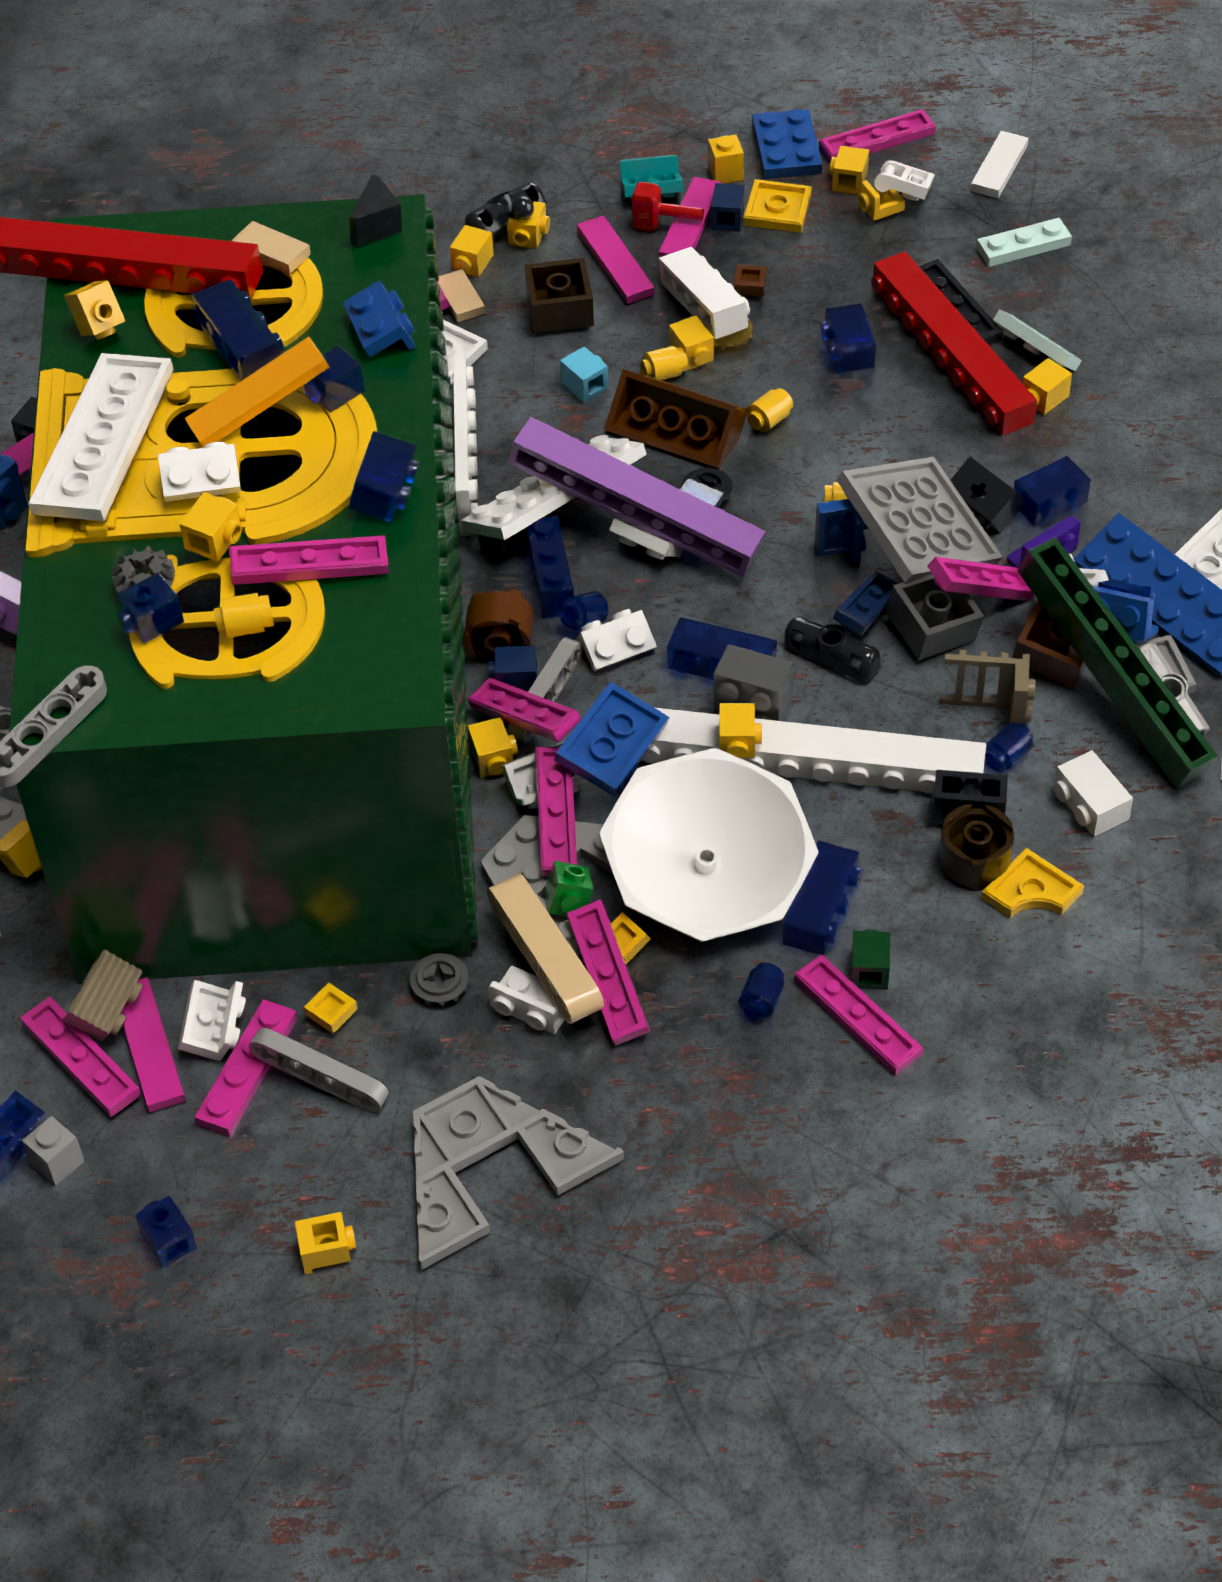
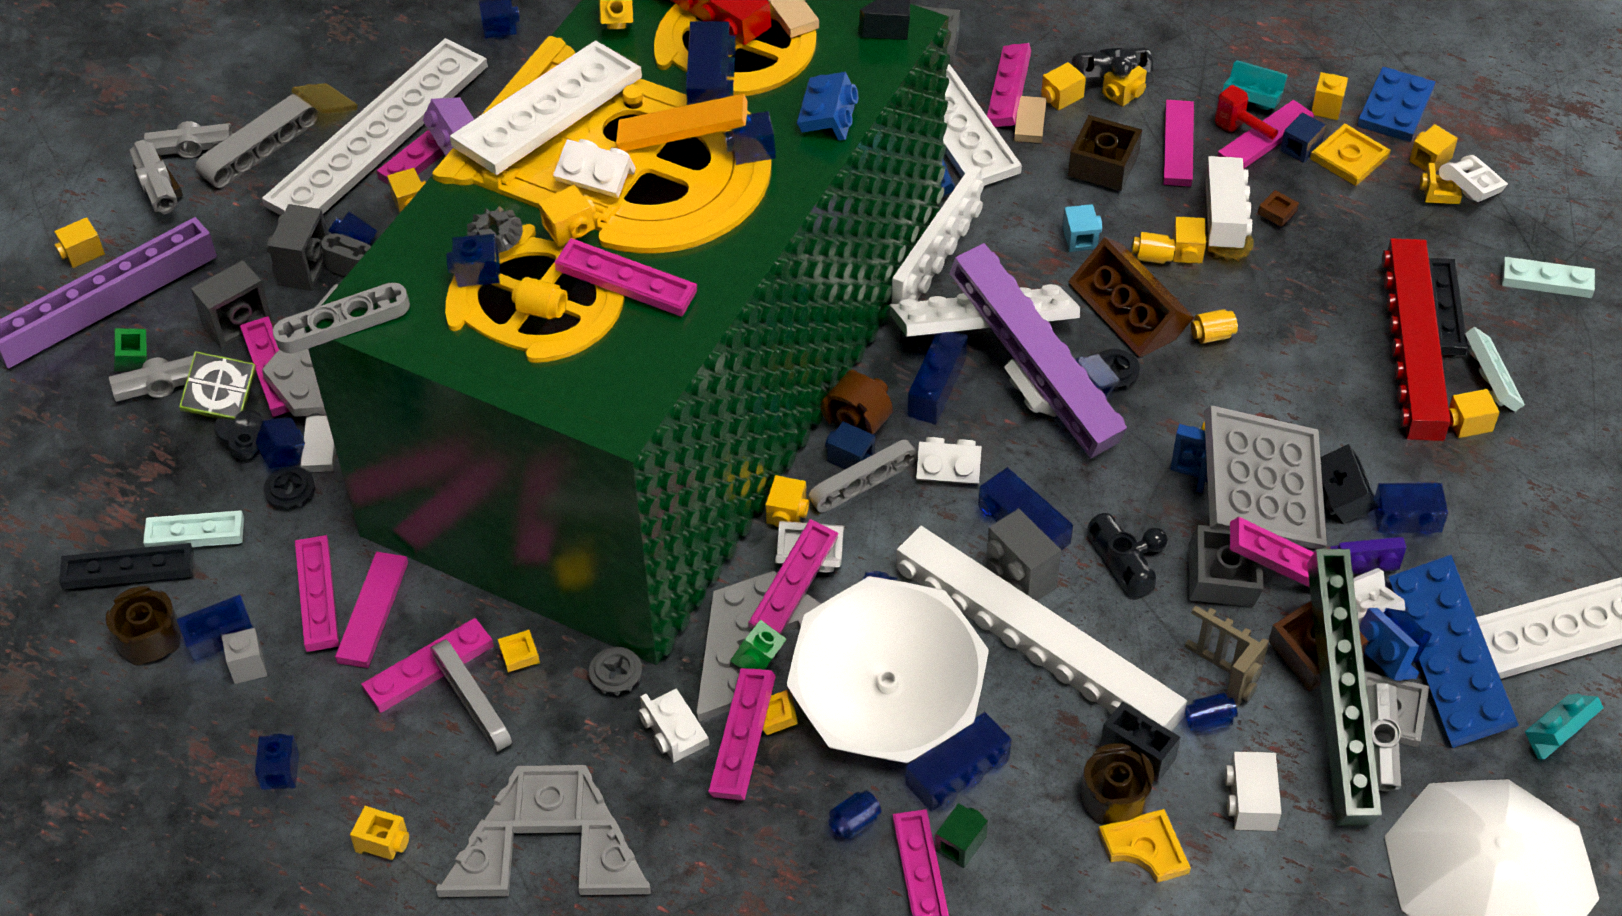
camera: 30 degrees right, 0 degrees up
dark tan brick [63,950,143,1041] -> none
white bracket [178,980,246,1061] -> none
clear blue brick [348,431,420,522] -> none
dark pink tile [467,678,581,743] -> none
tan beam [486,873,604,1024] -> none
blue plate [554,681,670,796] -> none
clear blue brick [559,591,608,630] -> none
yellow brick [719,703,762,759] -> none
dark pink tile [819,109,936,163] -> none
clear blue brick [820,303,876,373] -> none
dark blue tile [832,570,898,636] -> none
white tile [971,131,1028,198] -> none

